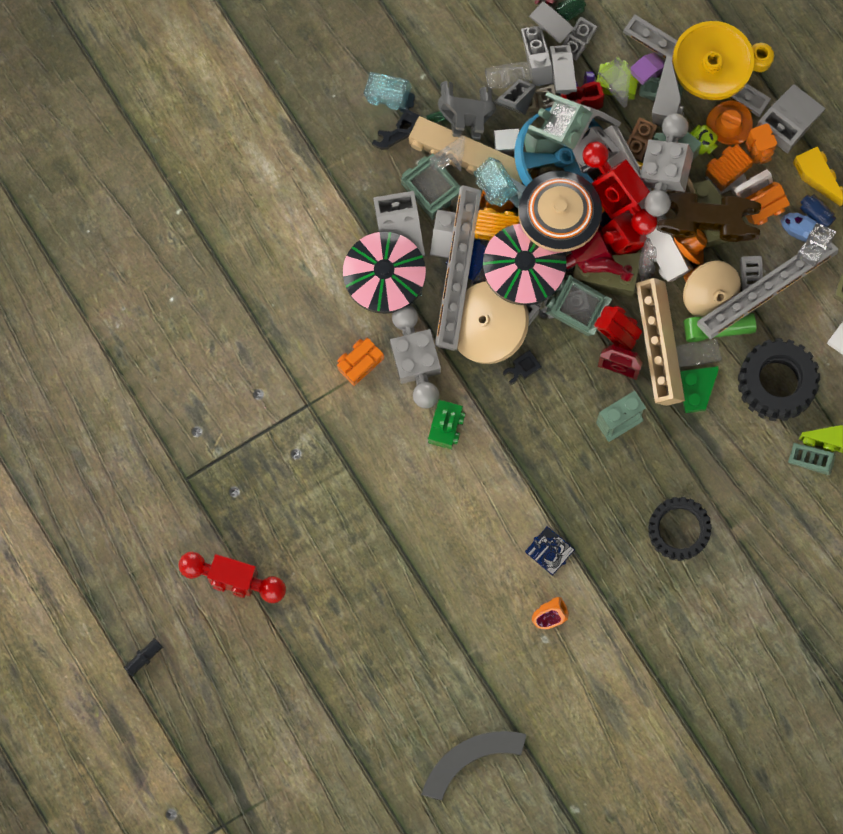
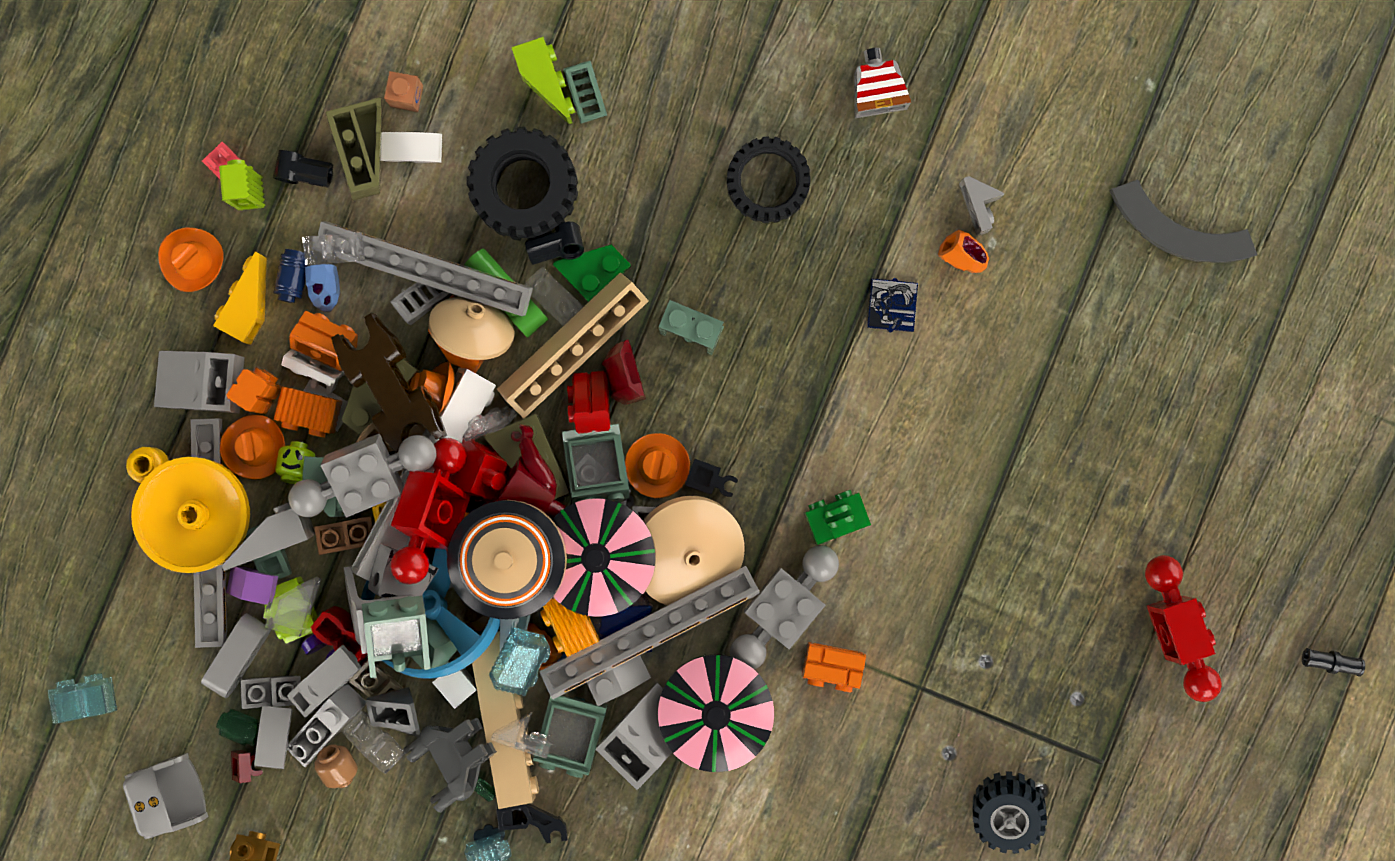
camera: 125 degrees left, 10 degrees up
none -> light grey beam [201,613,271,699]
none -> medium nougat head [314,745,358,788]
none -> black piece [525,221,584,265]
none -> orange hat [625,433,690,498]
none -> torso [854,48,911,119]
none -> light grey slope [959,176,1004,236]
none -> black wheel [973,771,1047,854]

